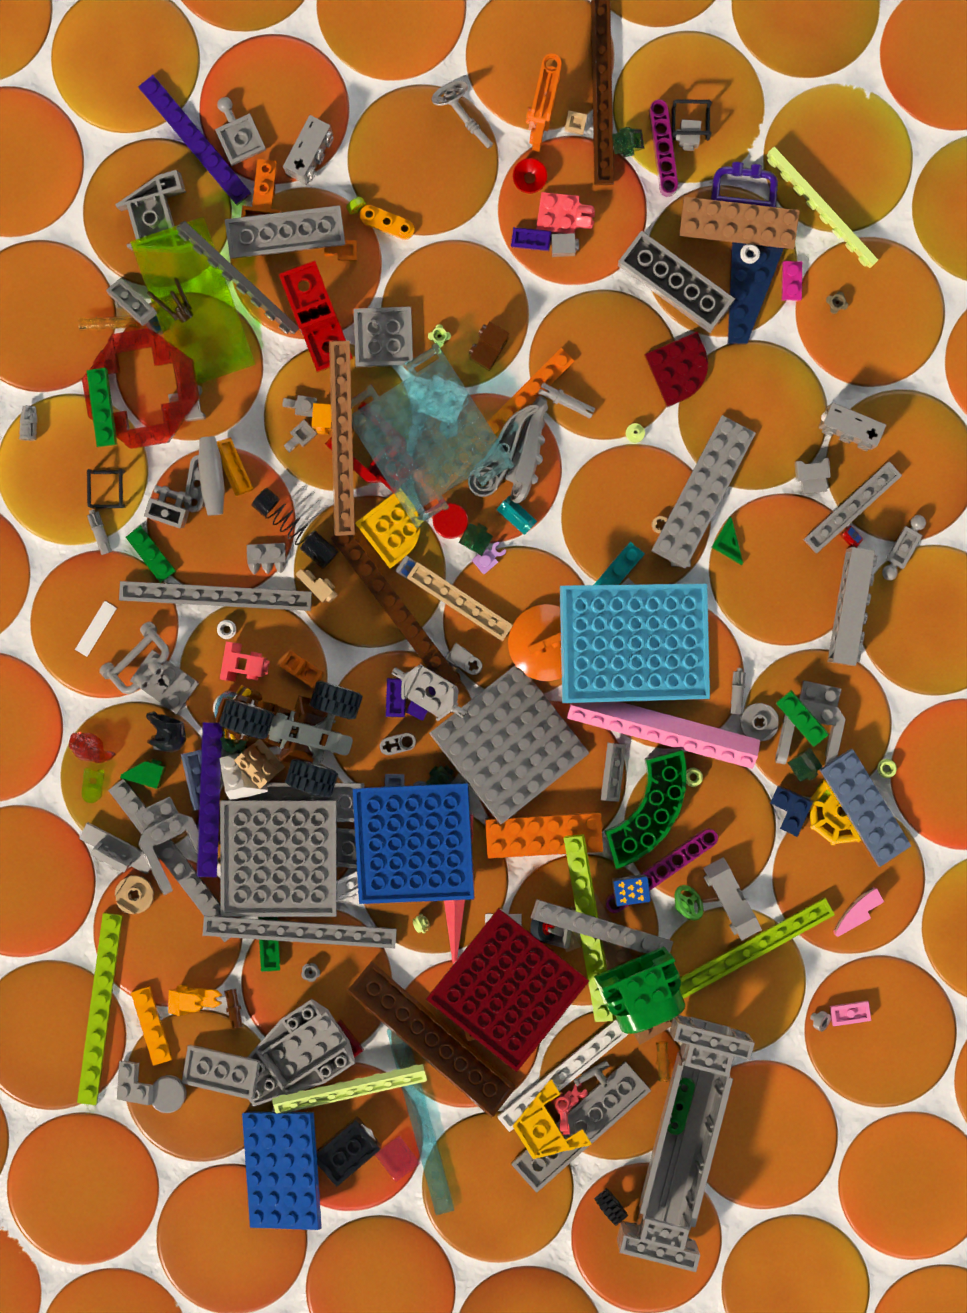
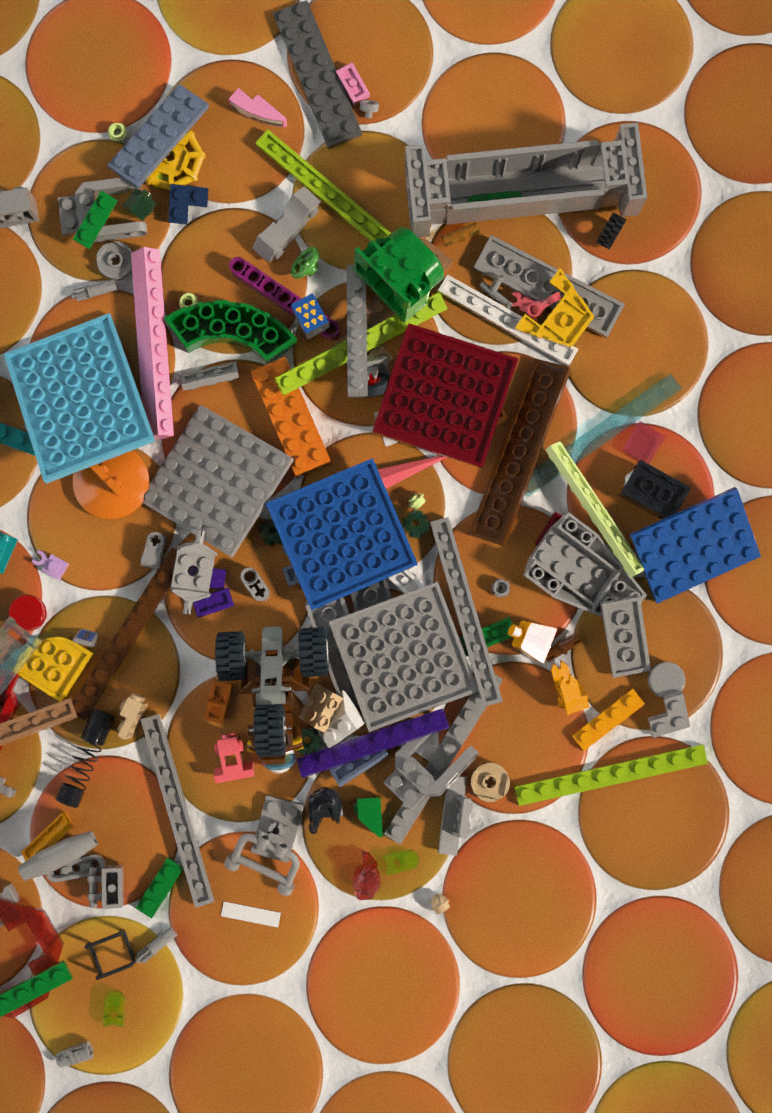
camera: 115 degrees left, 5 degrees down
white plate [217,620,236,639] -> none
light grey plate [246,543,286,575] -> none
tan plate [407,562,513,641] -> none
clear green brick [459,523,493,556] -> none
none -> clear neon green plate [103,990,125,1027]
none -> dark grey plate [273,0,362,149]
none -> clear green brick [402,510,430,538]
none -> tan plate [430,894,450,915]
none -> torso [508,621,557,663]

